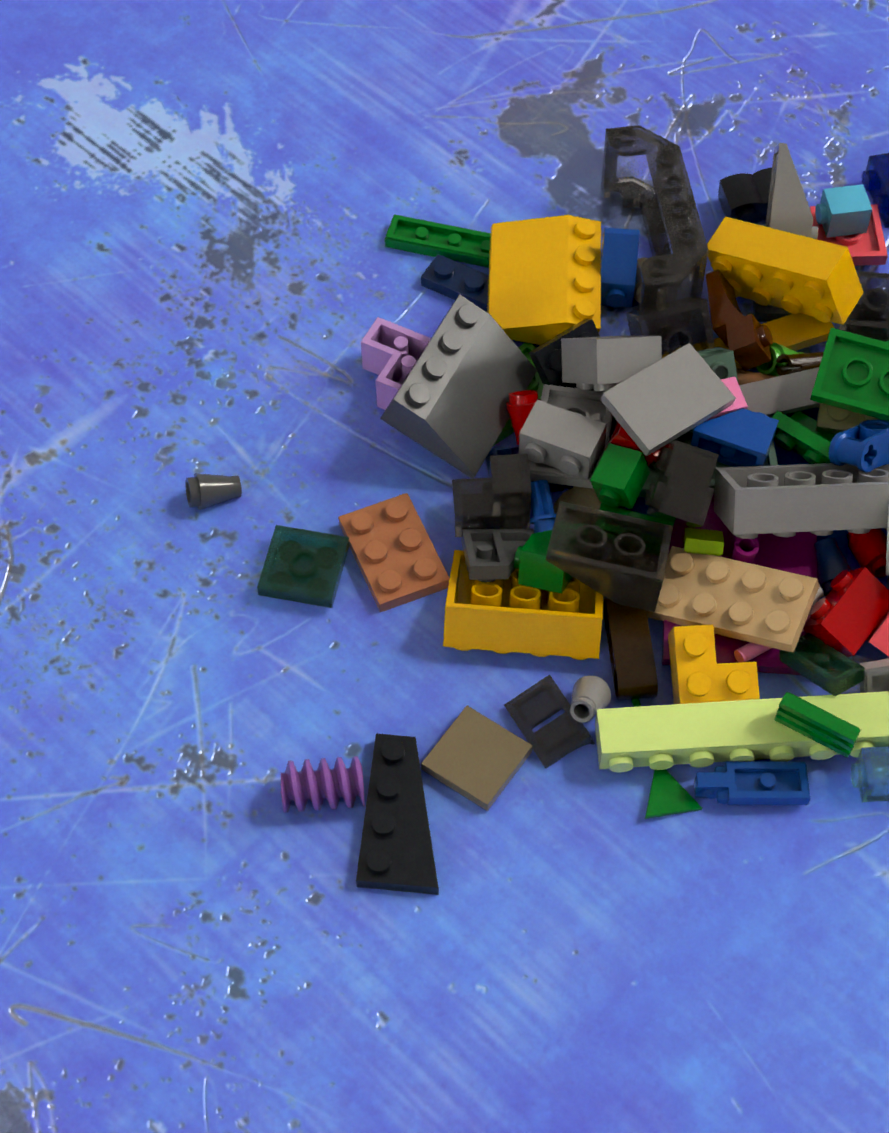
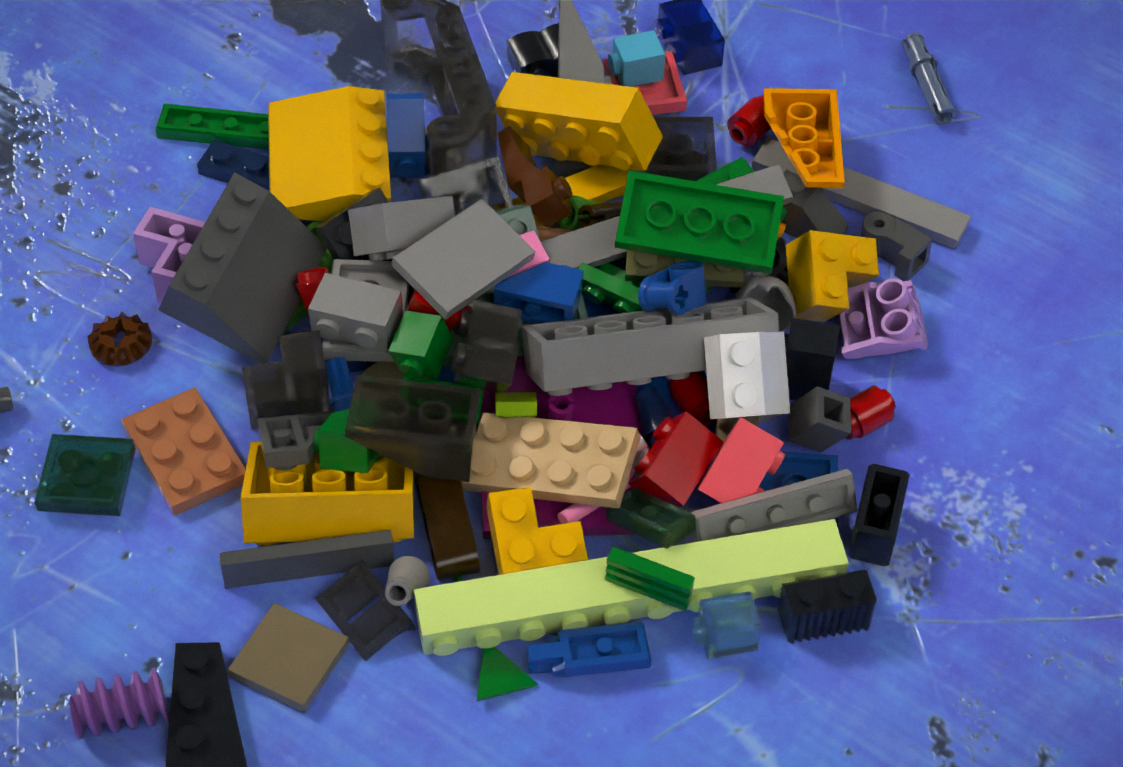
camera: 10 degrees left, 5 degrees down
none -> reddish brown gear [87,311,152,366]
none -> dark grey tile [219,530,394,589]

